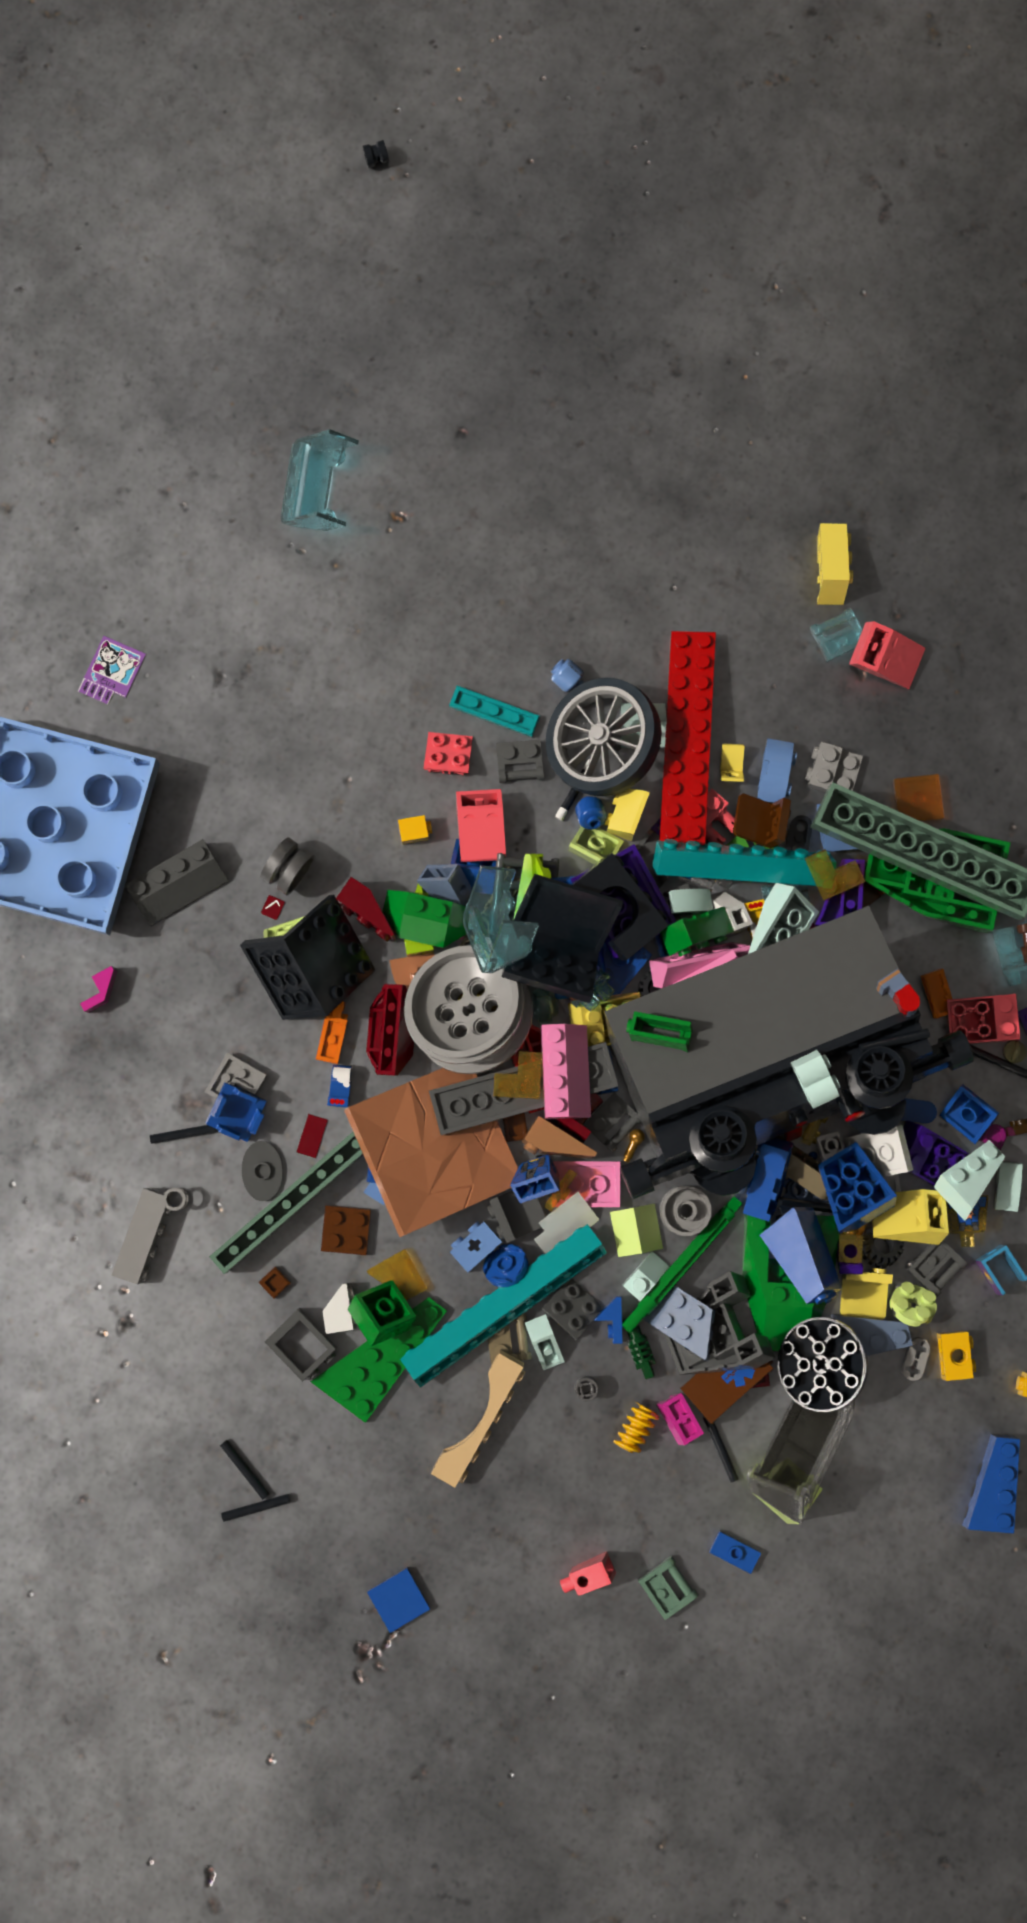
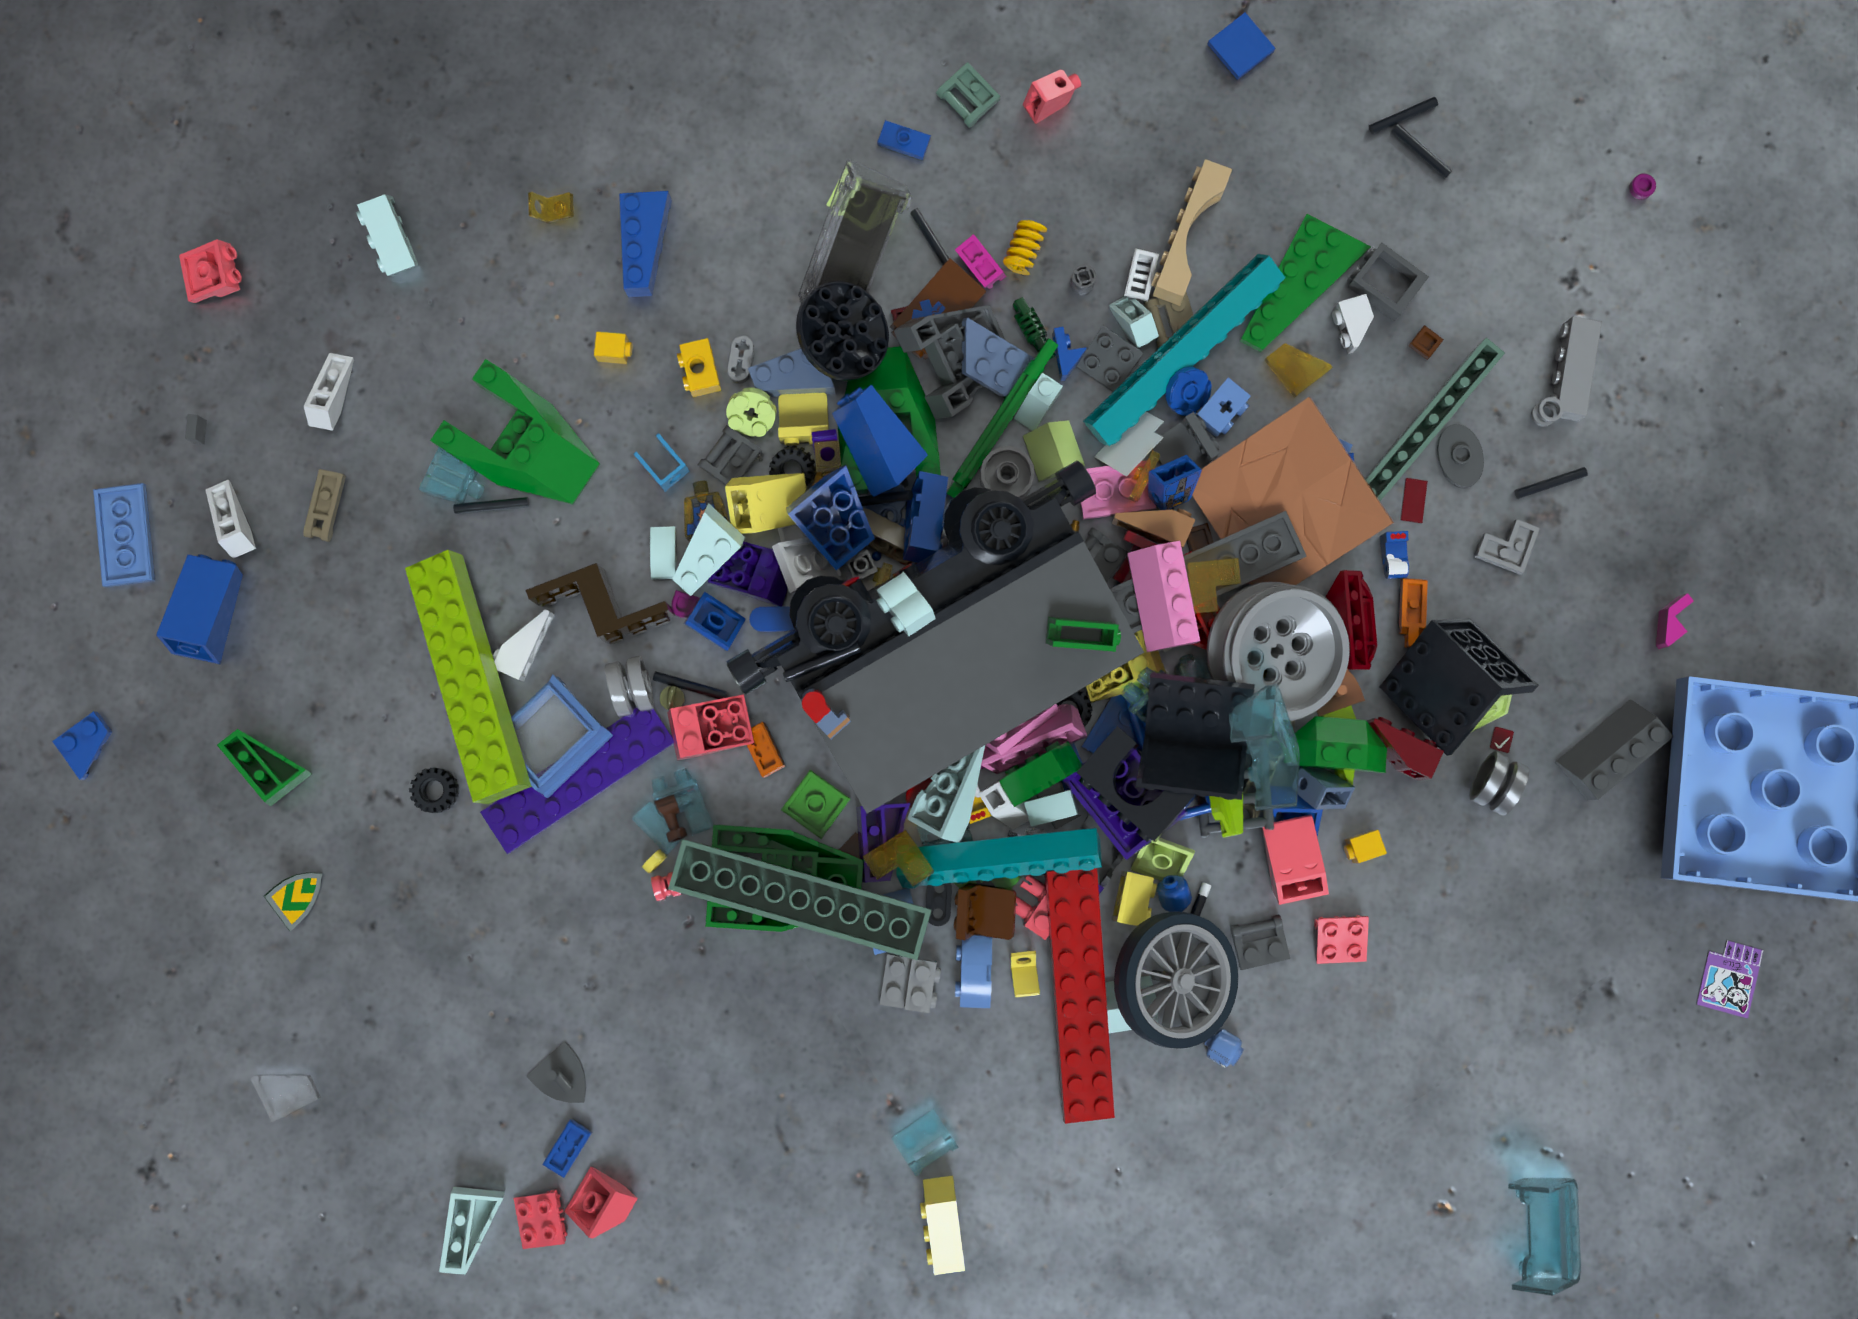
camera: 165 degrees right, 0 degrees up
blue panel [205,1082,267,1142] -> none
reddish brown plate [321,1206,371,1255] -> none
green brick [347,1280,417,1346] -> none
teal tile [449,685,540,738] -> none
coral slope [849,621,926,689] -> none
clear orange plate [893,774,944,821] -> none
none -> bright green tile [781,770,850,839]
none -> white slope [1124,248,1159,301]
none -> magenta tile [1629,173,1656,200]

